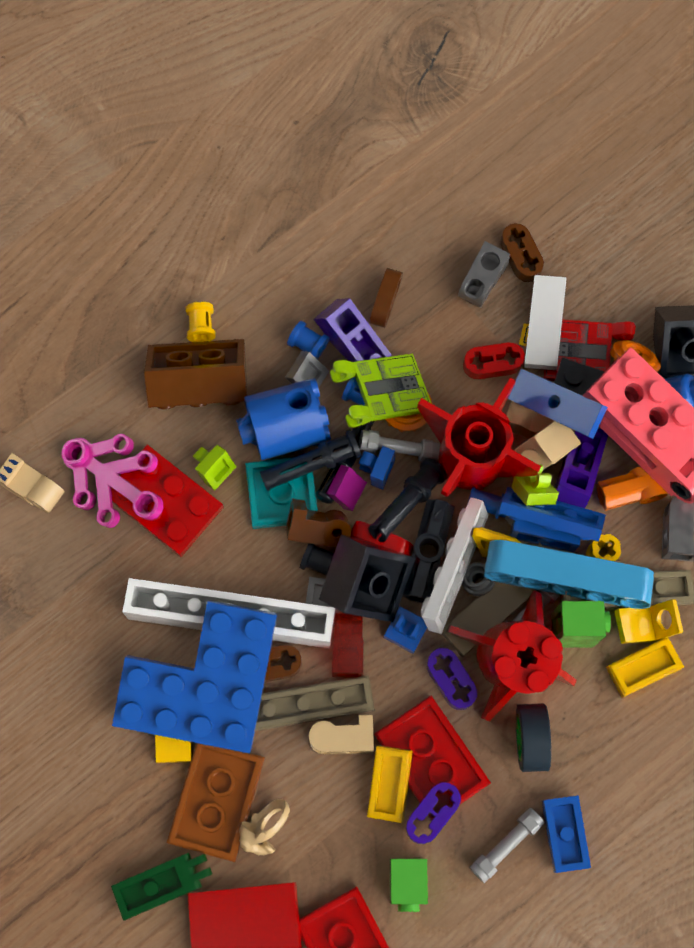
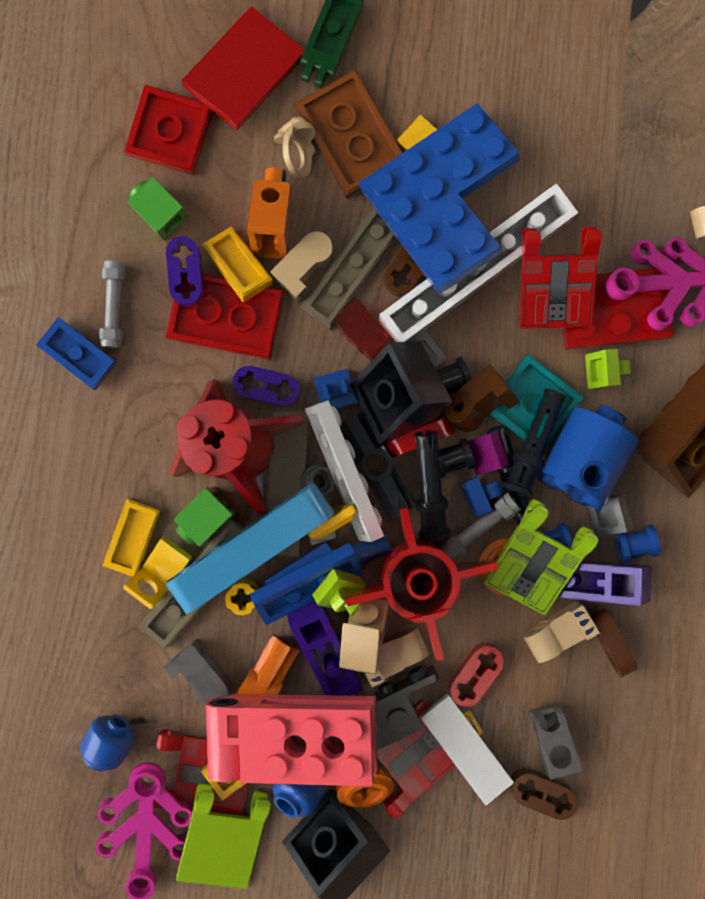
camera: 130 degrees right, 15 degrees up
blue tile [508,368,608,438] -> none
black wheel [516,703,552,772] -> none
none -> orange torso [247,167,293,260]
none -> black bush [439,438,475,478]
none -> red flag [519,227,601,329]
none -> tan leg [523,601,600,663]

